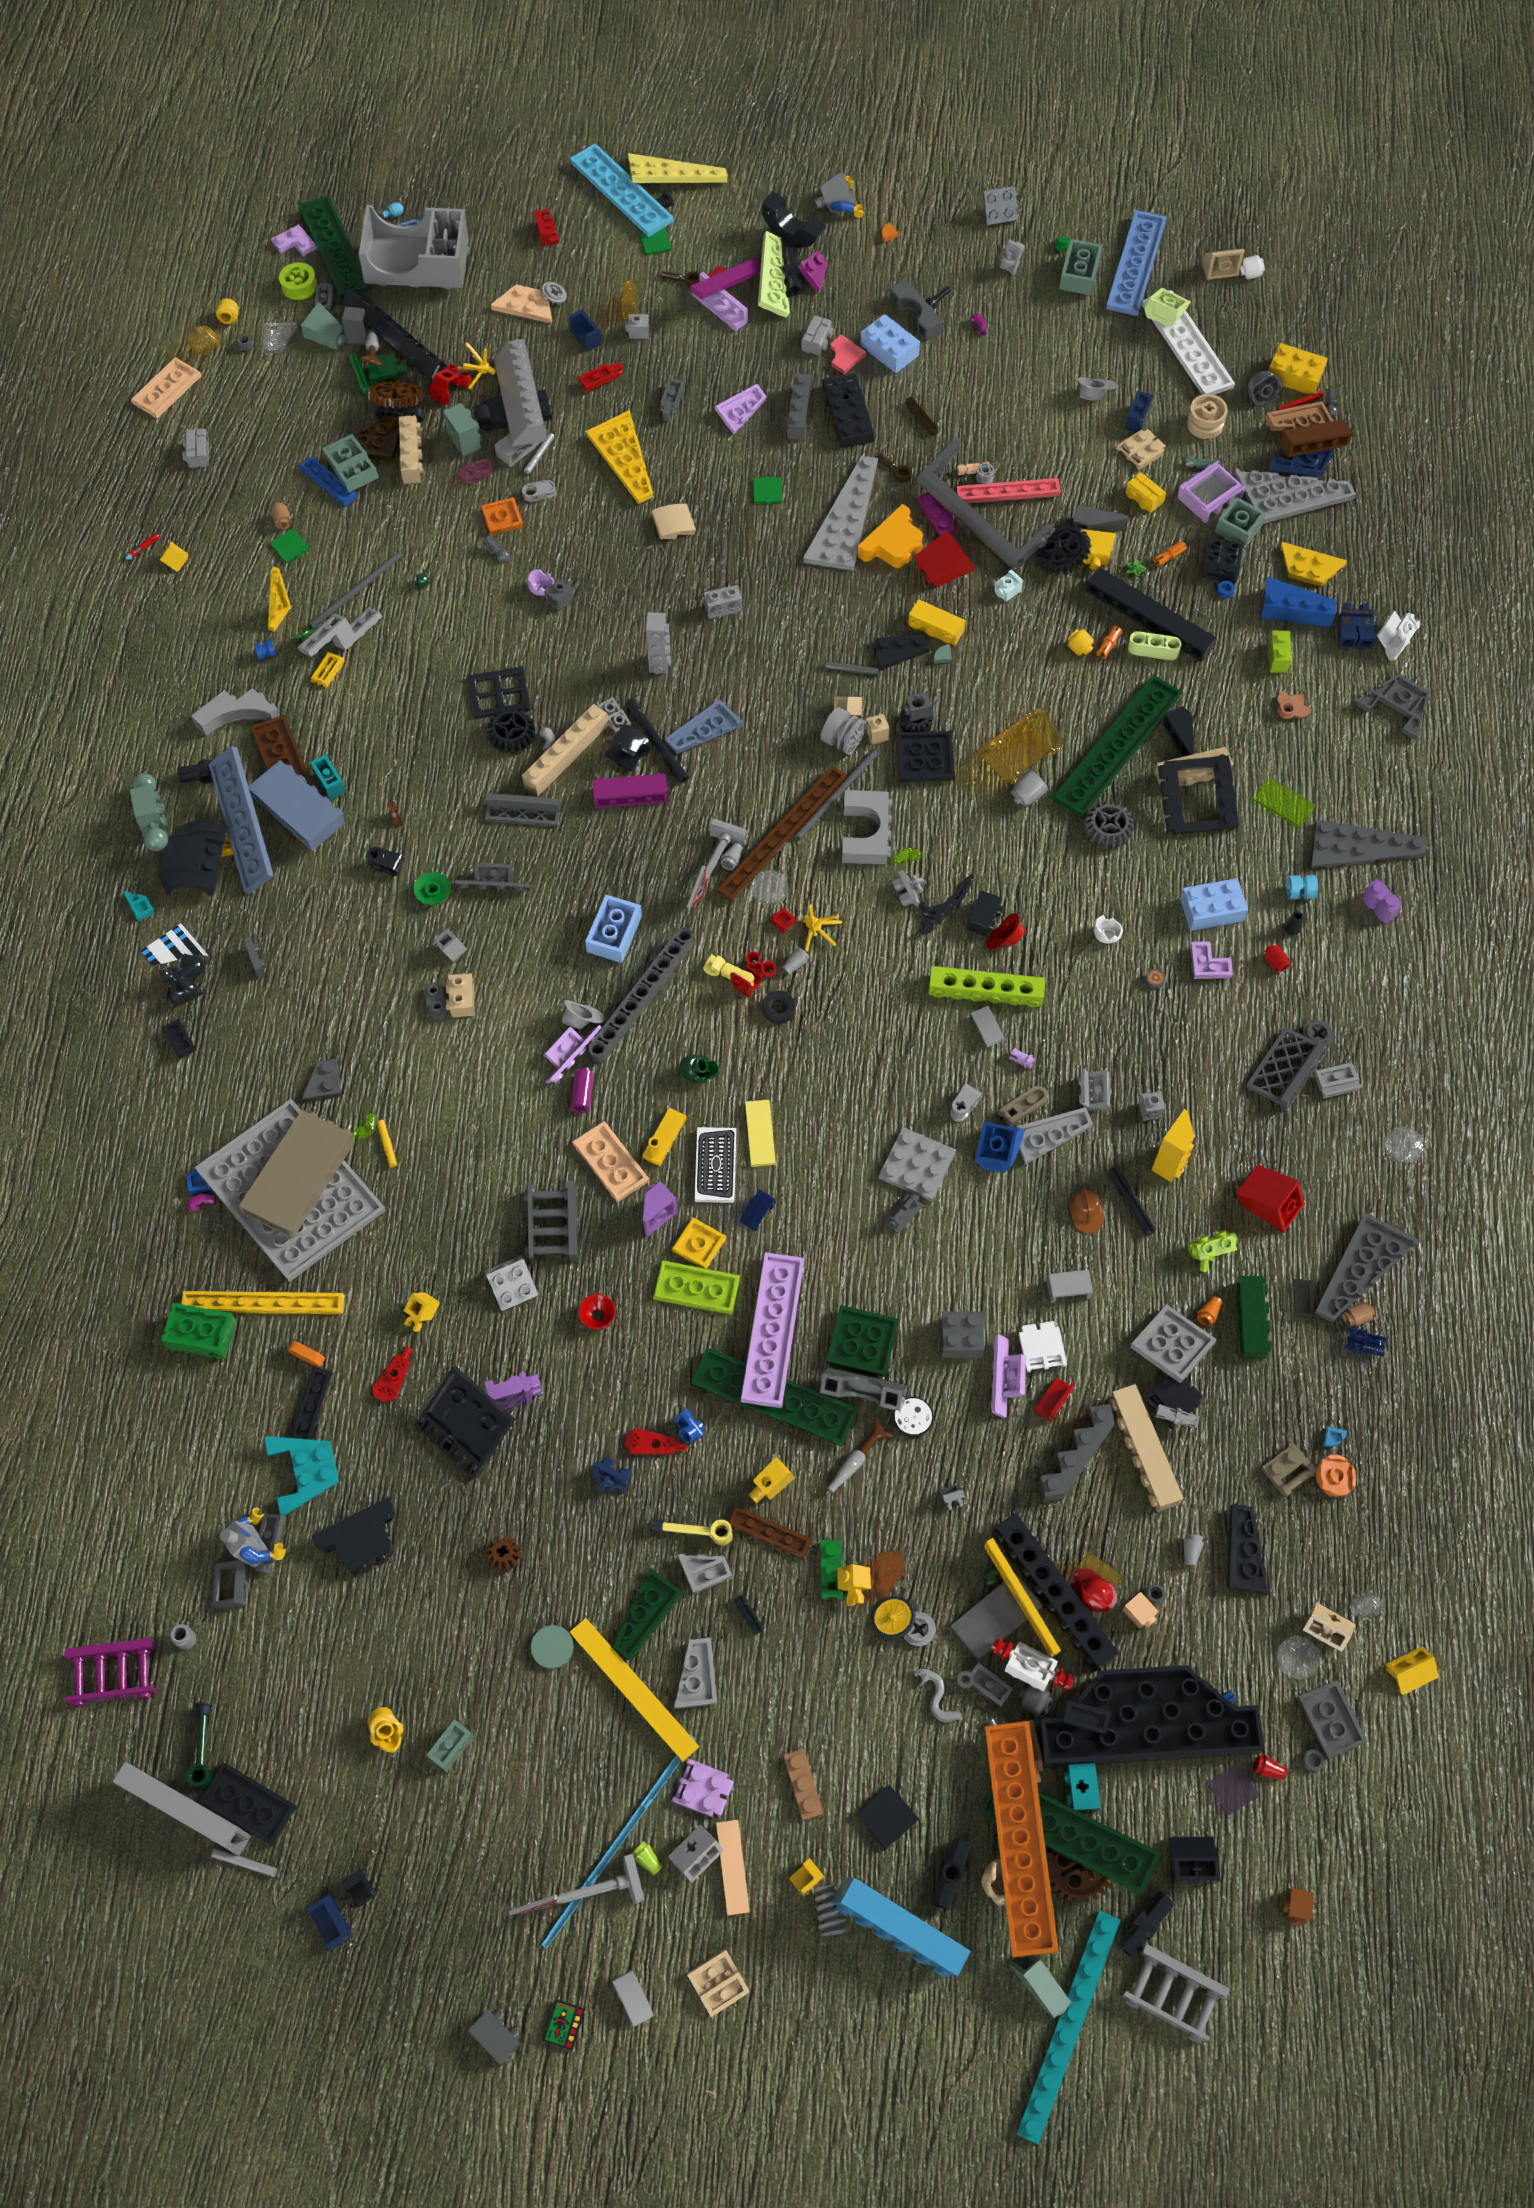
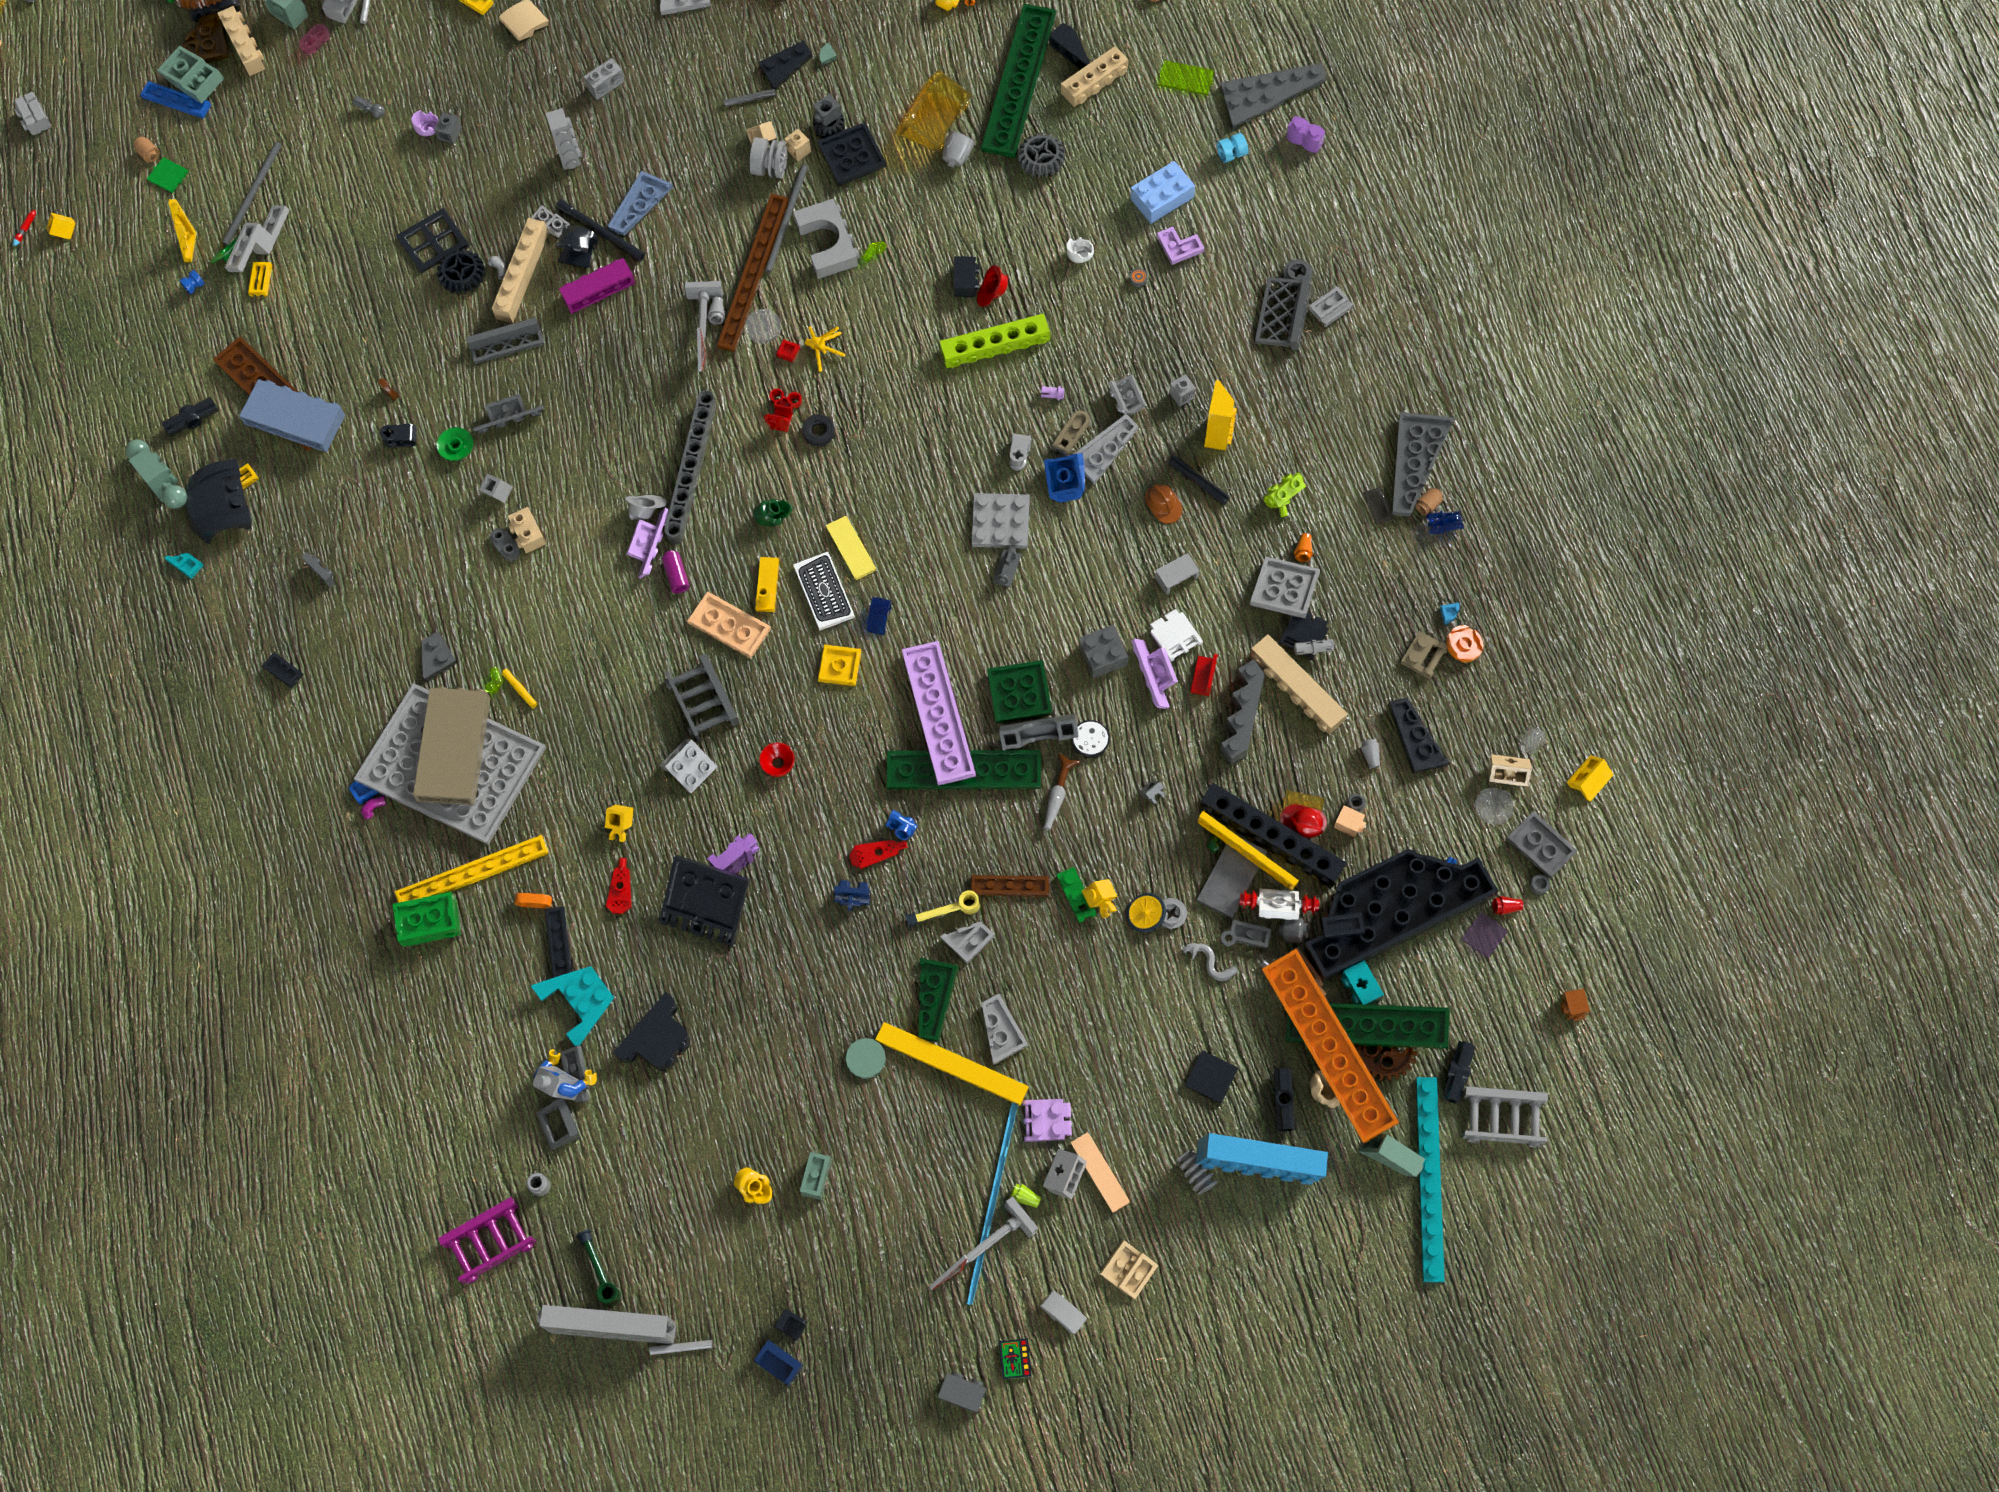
camera: 20 degrees left, 5 degrees up
sticker [141,923,208,966] -> none
black animal [159,953,205,1007] -> none
light grey arch [191,688,278,736] -> none
black tile [199,1762,297,1846] -> none
sand blue plate [209,746,274,894] -> none
teal brick [310,754,346,800] -> none
dark green hinge [416,574,429,588] -> none
orange tile [481,497,523,536] -> none
reddish brown gear [486,1535,522,1572] -> none
light grey piece [522,480,556,502] -> none
light blue brick [585,895,642,963] -> none
medium lavender slope [643,1181,677,1237] -> none
lime tile [653,1260,740,1315] -> none
light yellow piece [703,954,754,986] -> none
black axle [735,1595,764,1635] -> none
yellow torso [748,1457,795,1504] -> none
light grey cone [782,947,809,975] -> none
medium nougat plate [784,1749,824,1821] -> none
yellow panel [790,1858,824,1896] -> none
clear orange slope [873,1550,905,1600] -> none
light grey hips [892,870,925,906] -> none
yellow brick [908,599,966,646] -> none
black piece [916,874,974,936] -> none
light grey slope [971,1006,1005,1047] -> none
black hinge [1158,755,1239,835] -> none
black slope [1168,1837,1221,1884] -> none
dark green brick [1236,1275,1272,1359] -> none
red slope [1237,1164,1305,1233] -> none
red brick [1263,944,1291,973] -> none
black cone [1284,911,1303,935] -> none
clear dish [1385,1127,1424,1163] -> none

